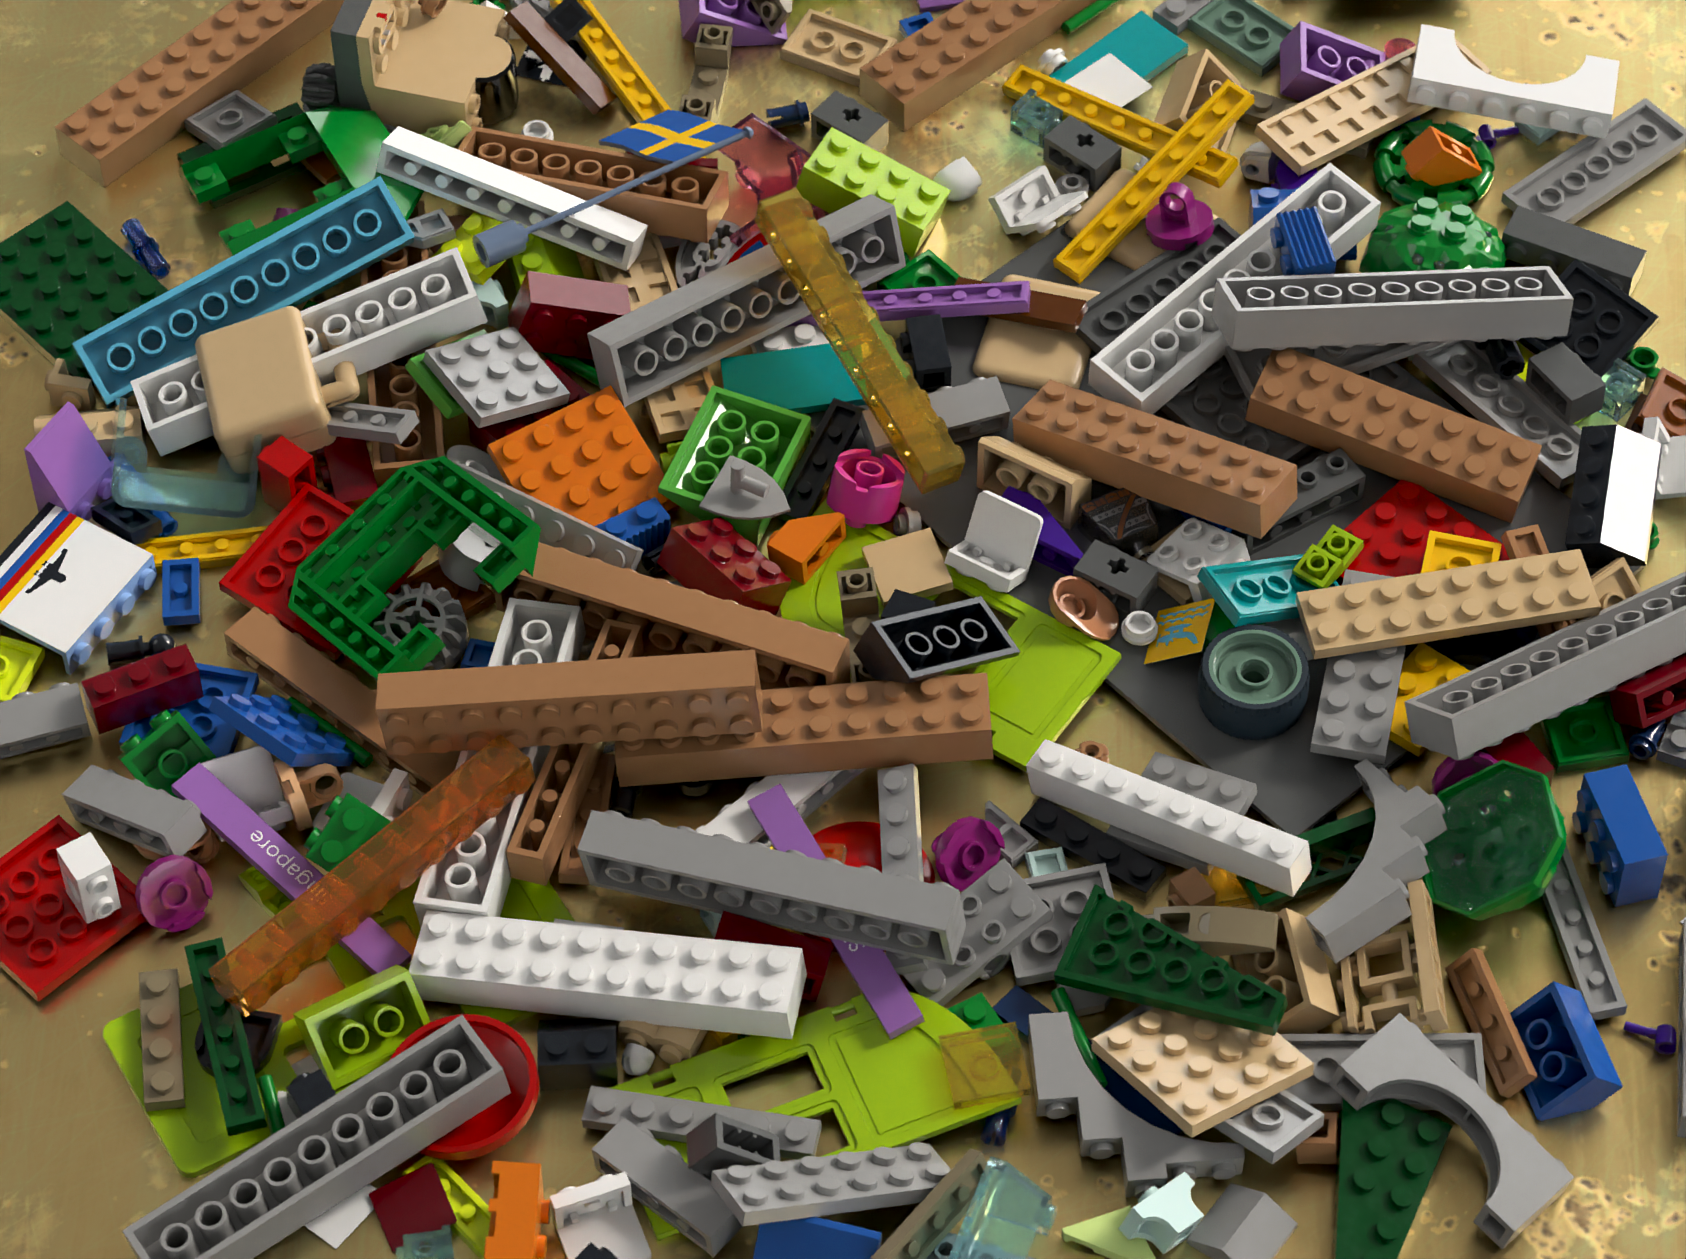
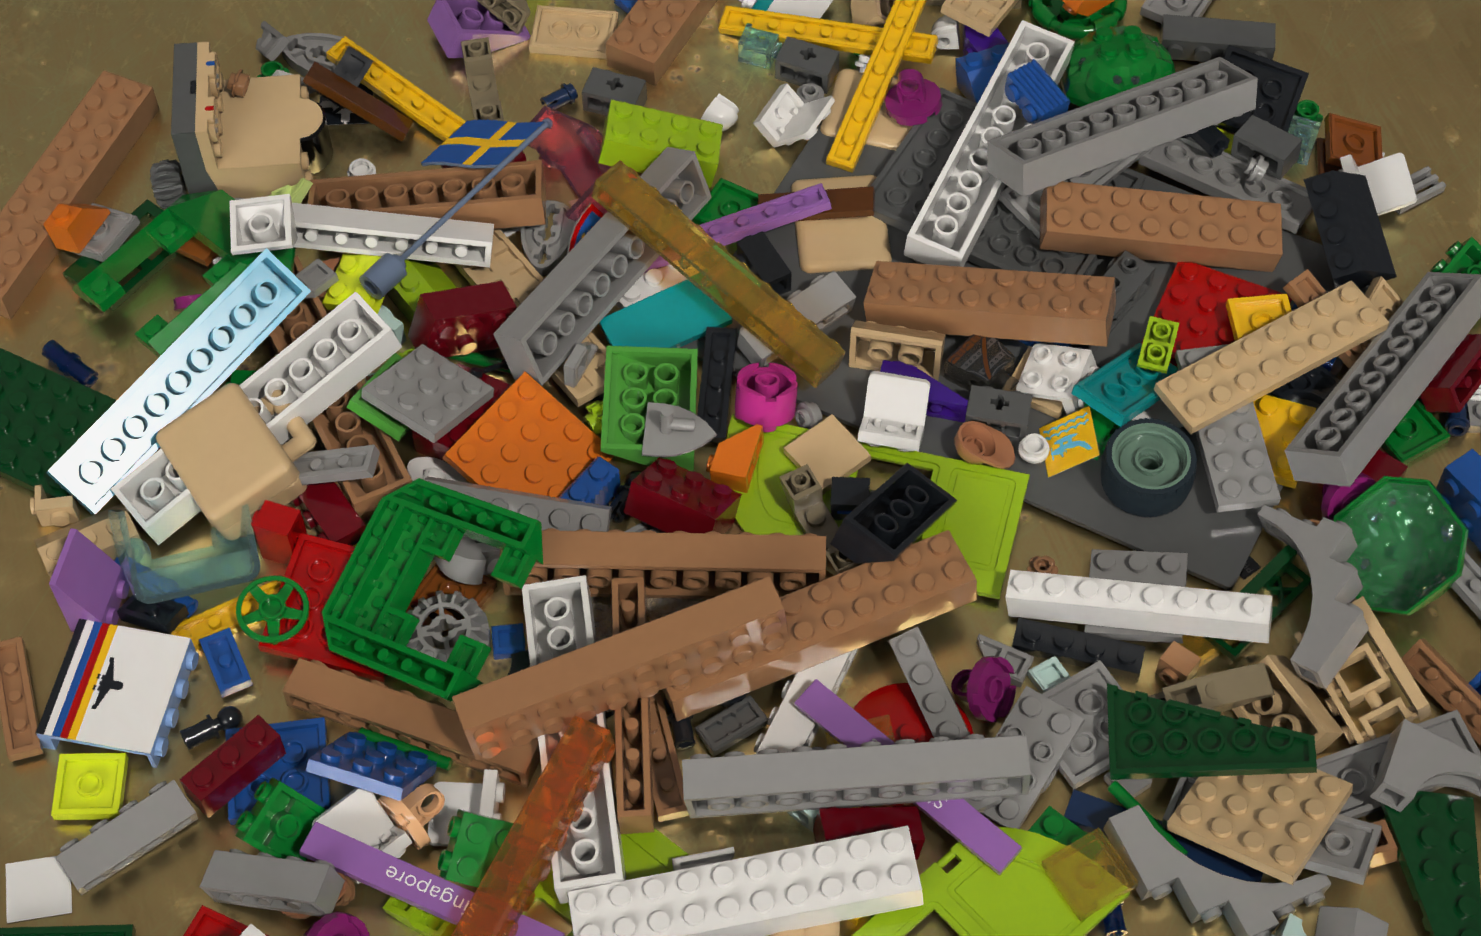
camera: 20 degrees left, 5 degrees up
none -> orange slope [43,203,111,254]
none -> white slope [229,194,298,255]
none -> green wheel [236,576,309,645]
none -> black hinge [471,358,509,378]
none -> light grey tile [564,342,598,388]
none -> dark grey plate [695,695,768,757]
none -> light grey plate [1243,155,1269,183]

